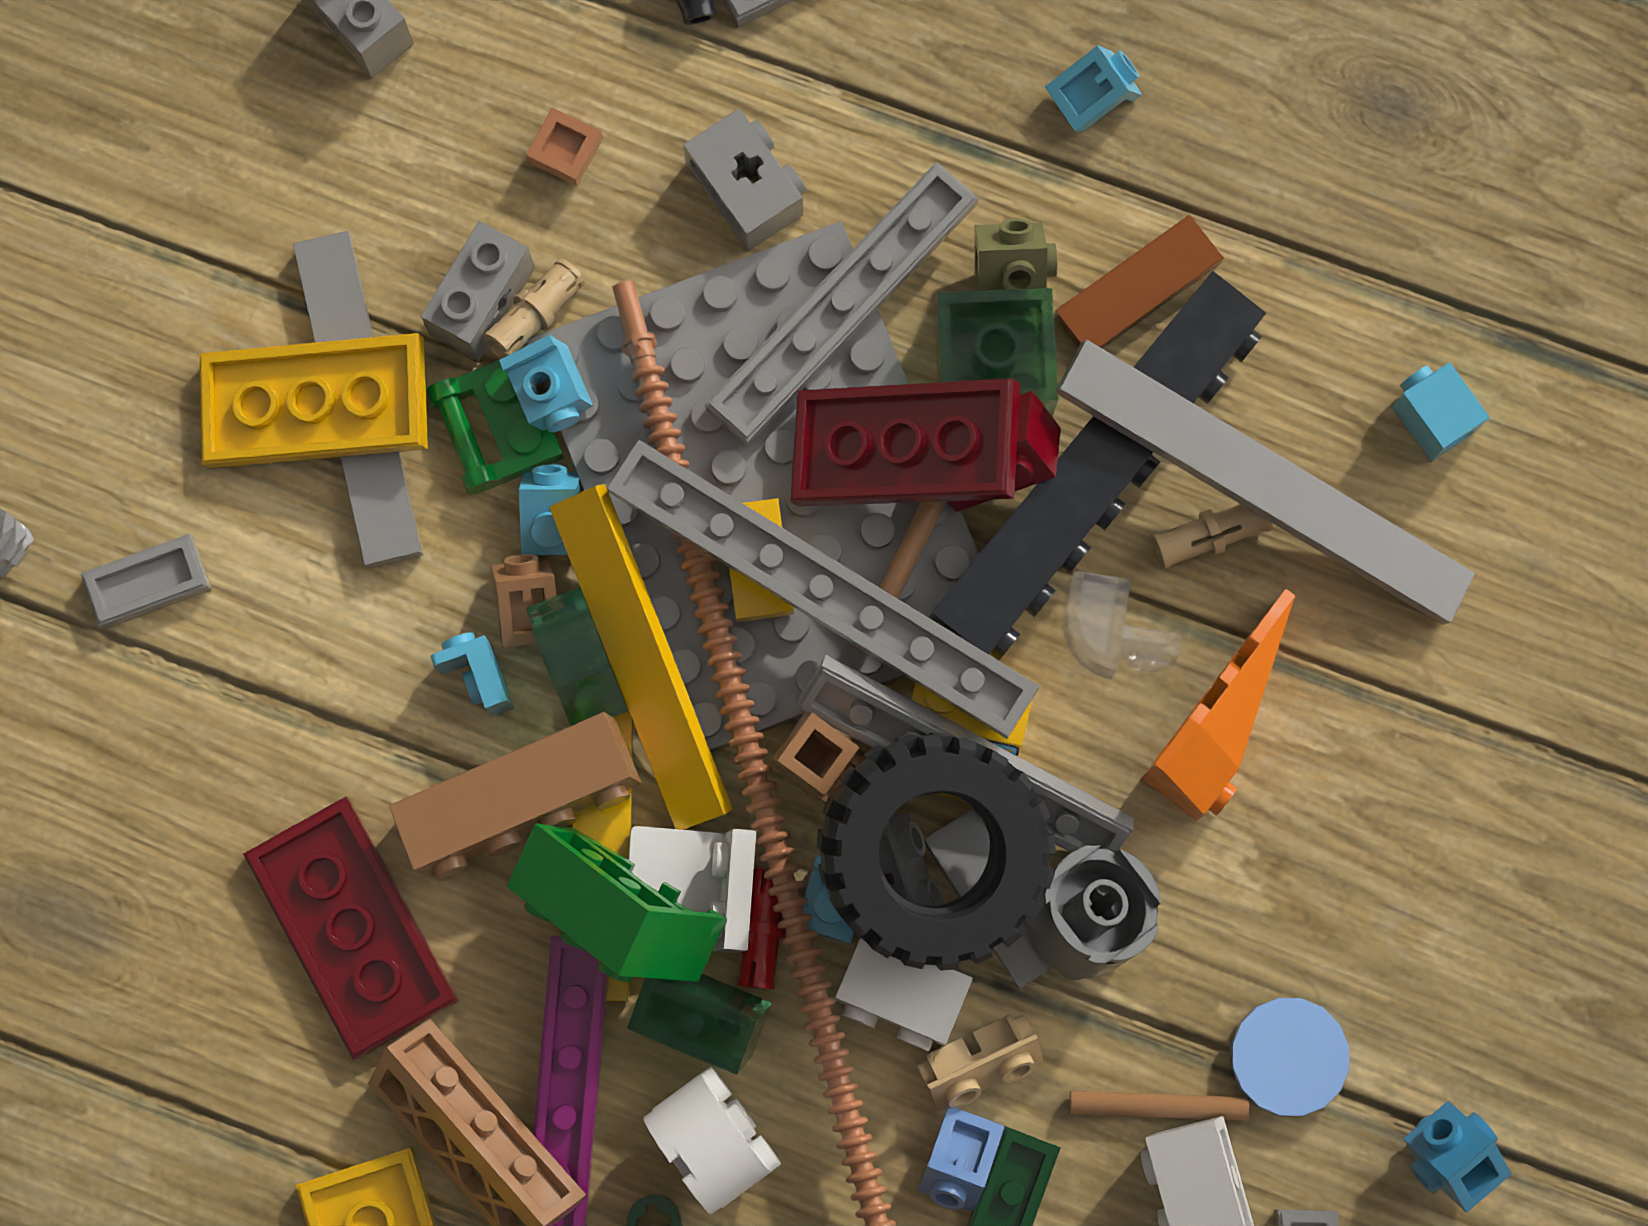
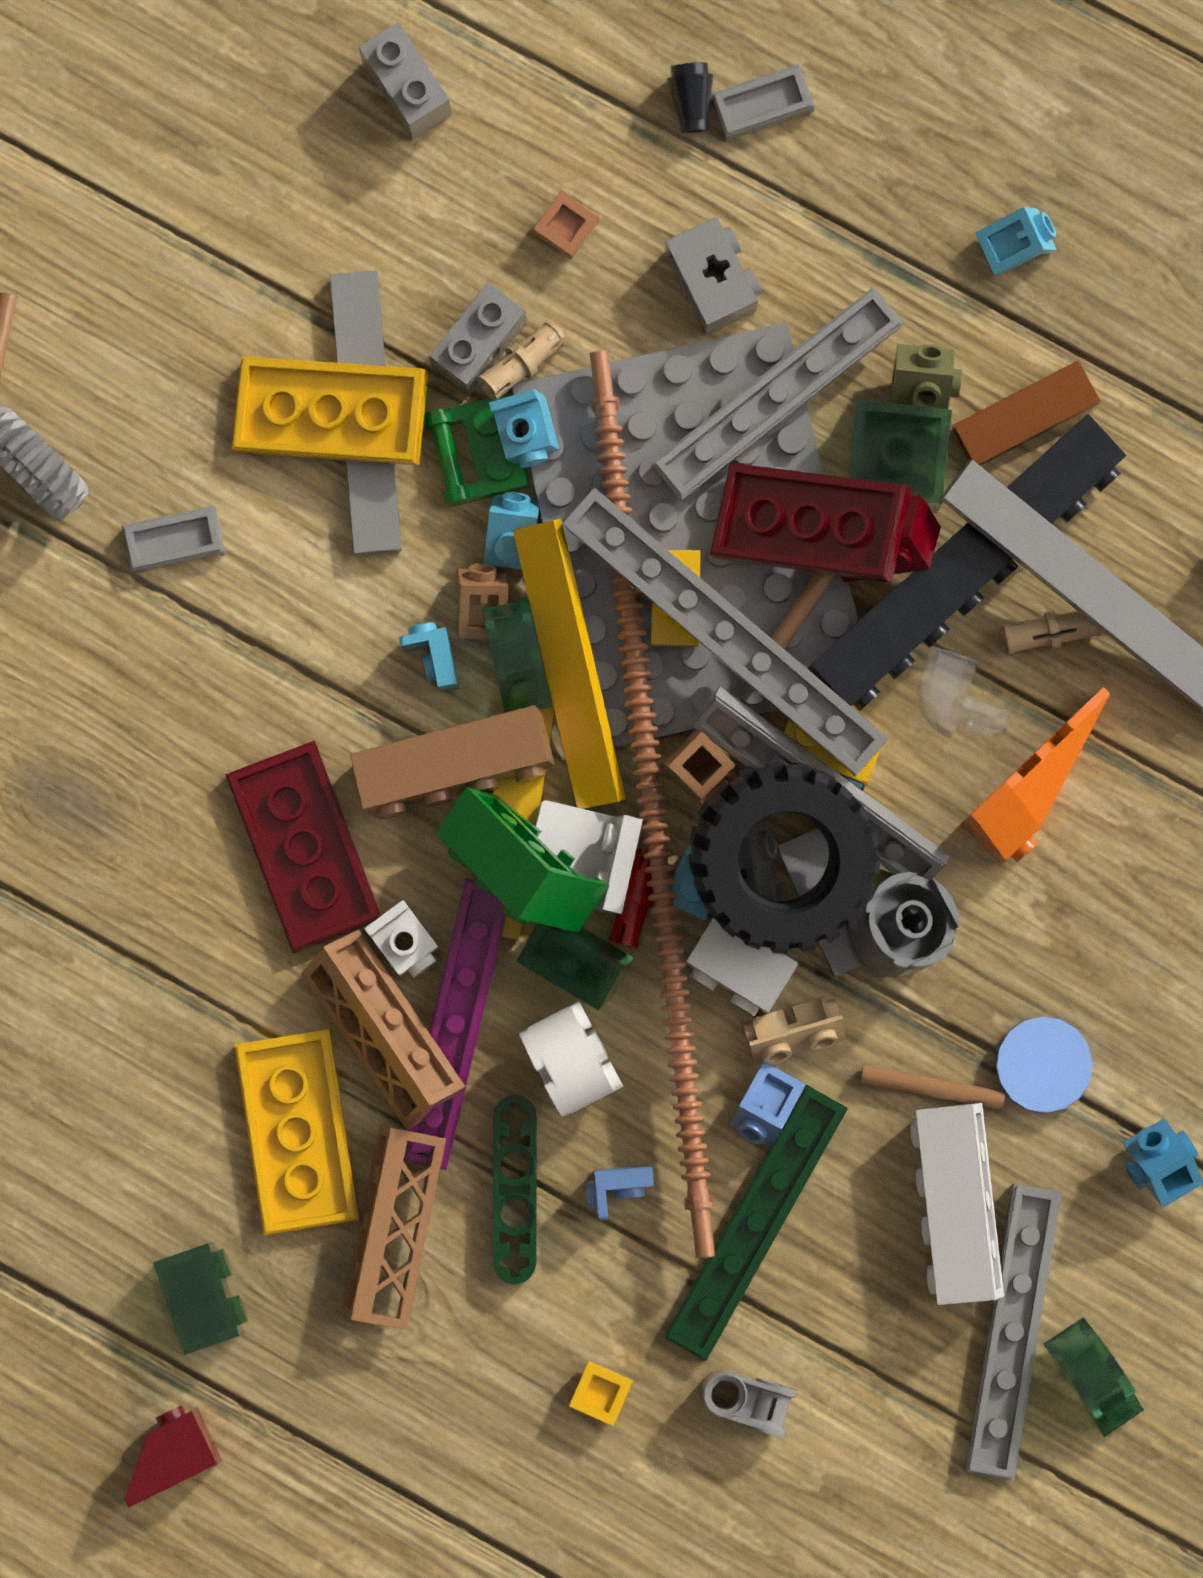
camera: 10 degrees right, 5 degrees up
none -> white brick [364,900,440,978]

